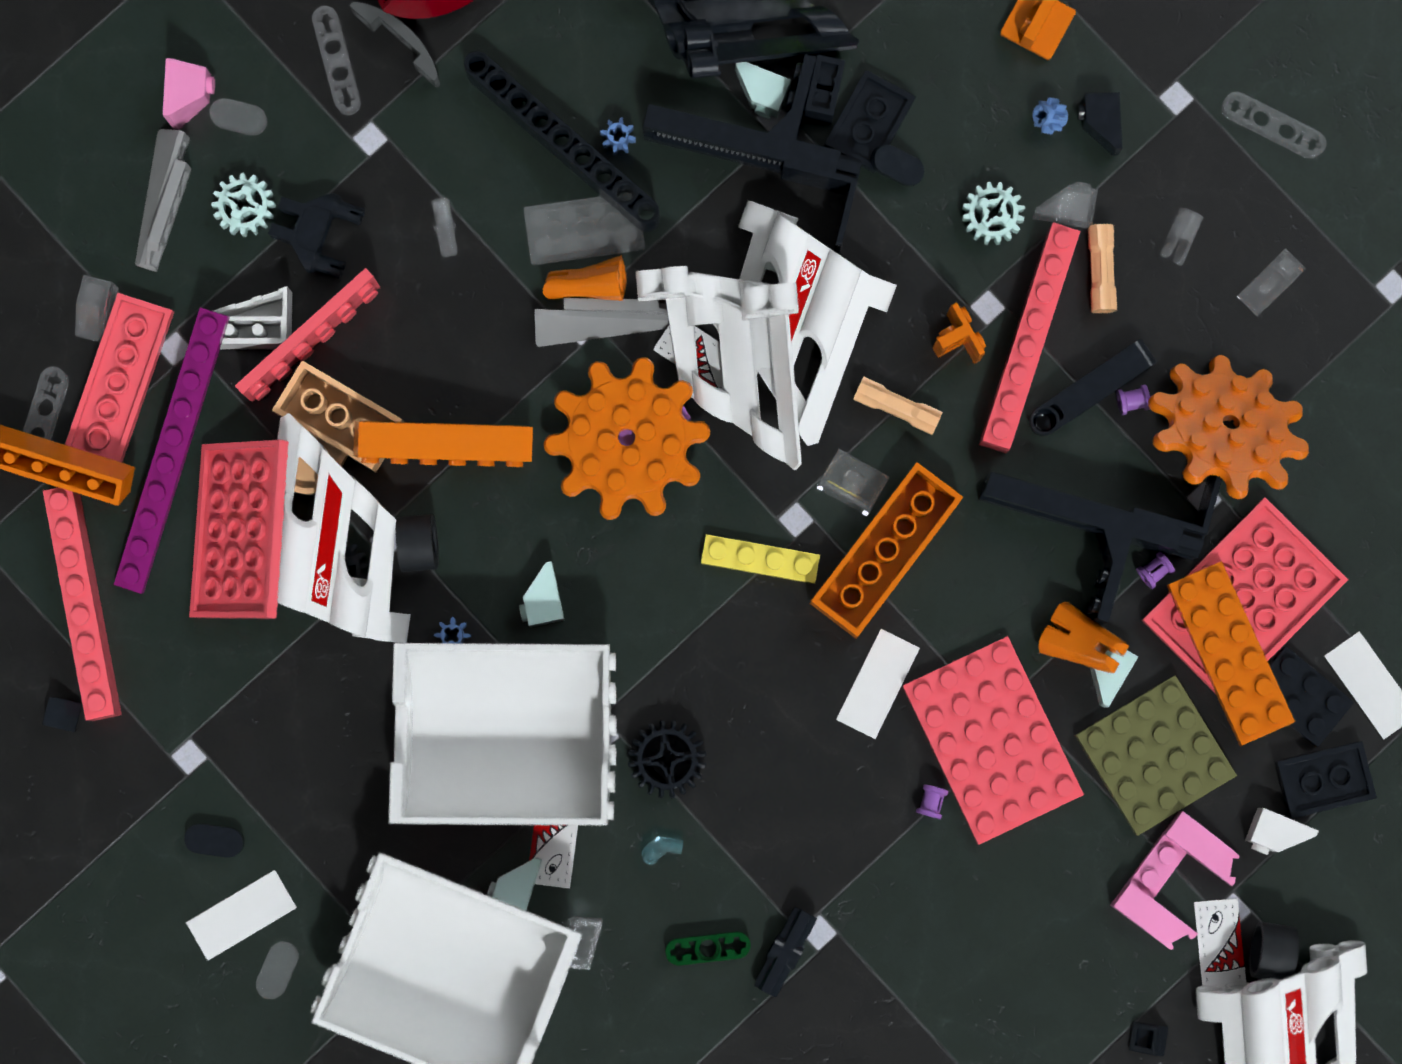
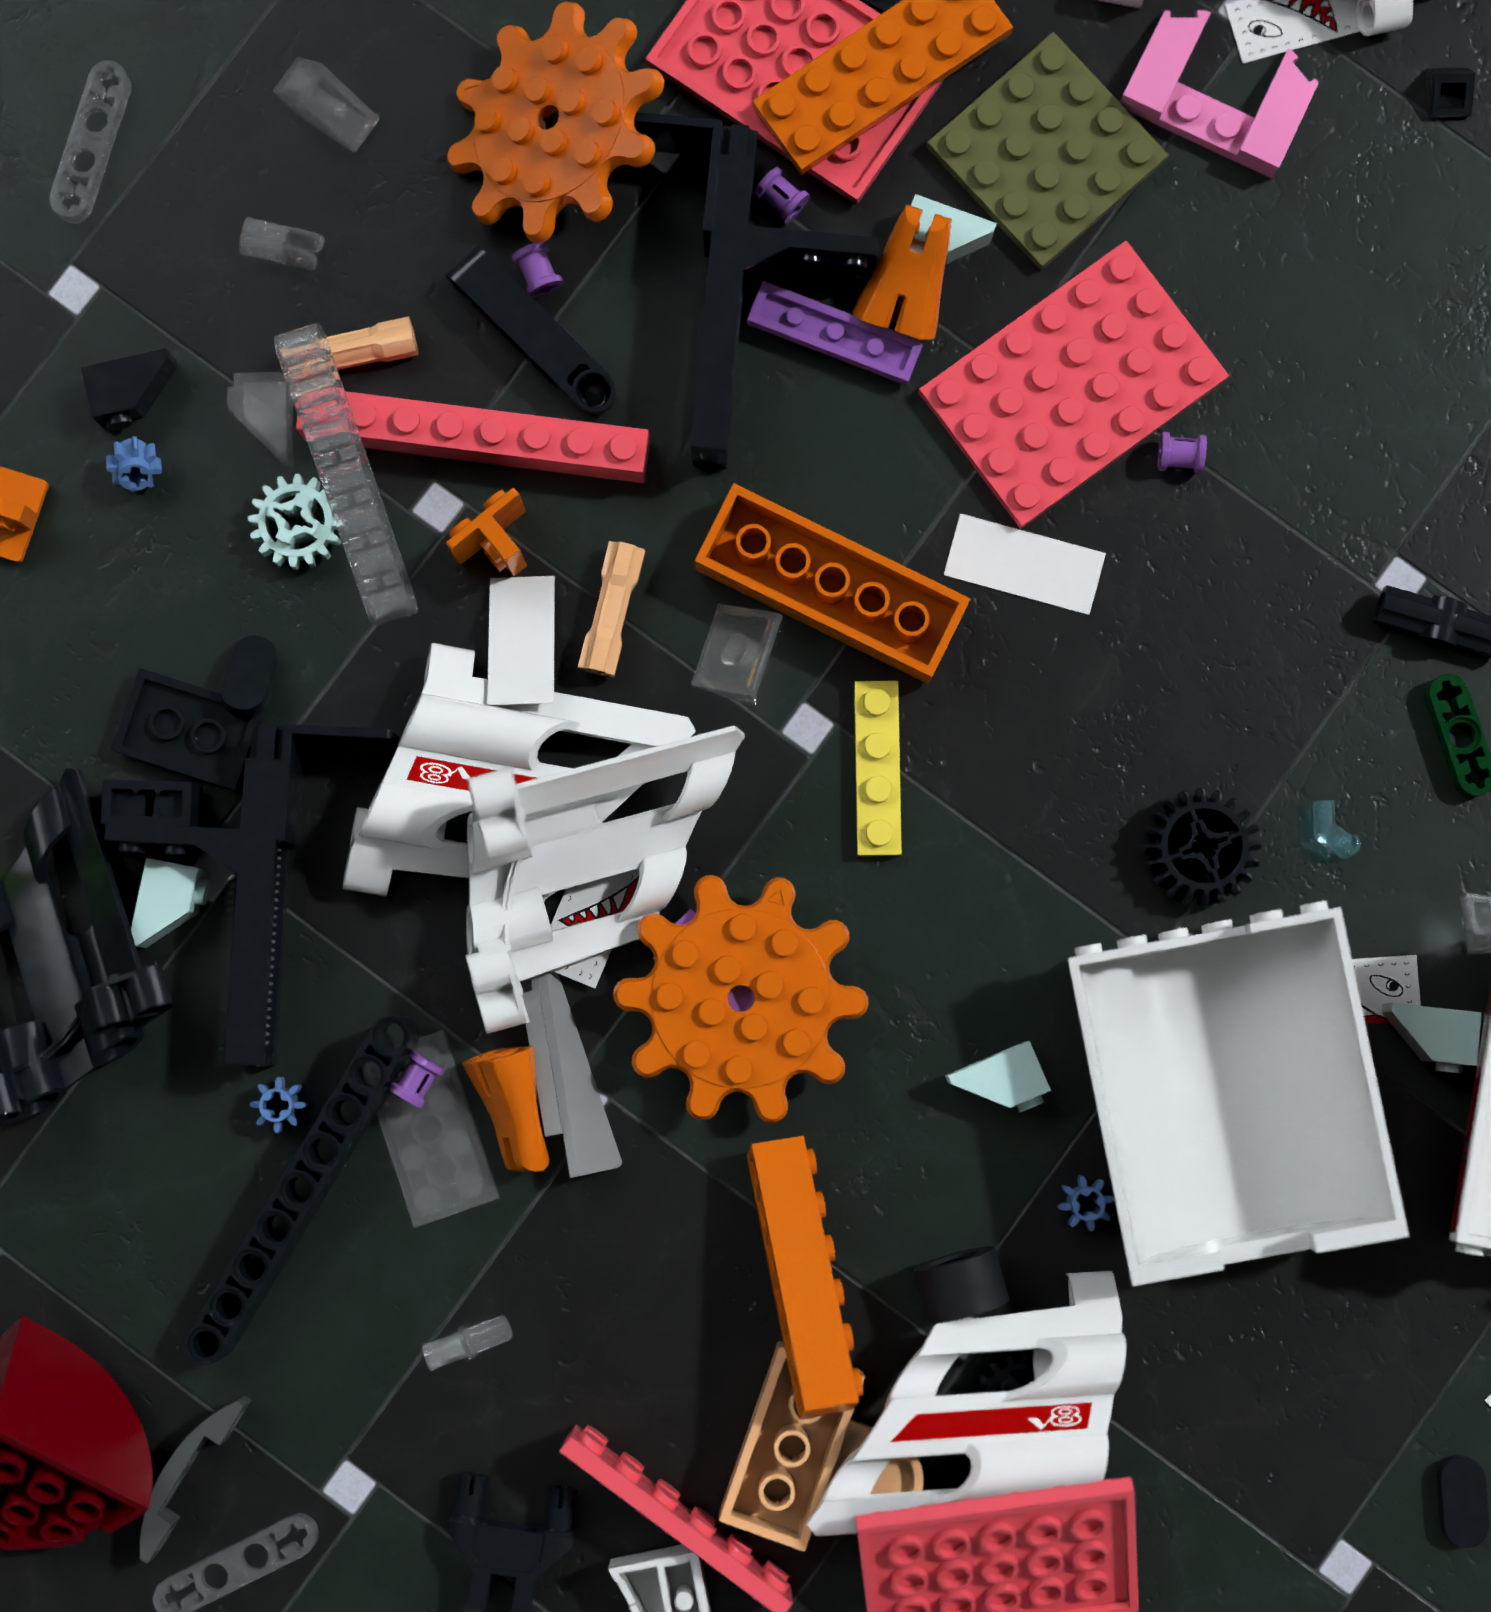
camera: 100 degrees left, 0 degrees up
none -> clear beam [274,323,417,626]
none -> medium lavender bush [388,1050,445,1109]
none -> white sticker [487,576,555,705]
none -> medium lavender plate [747,281,924,386]

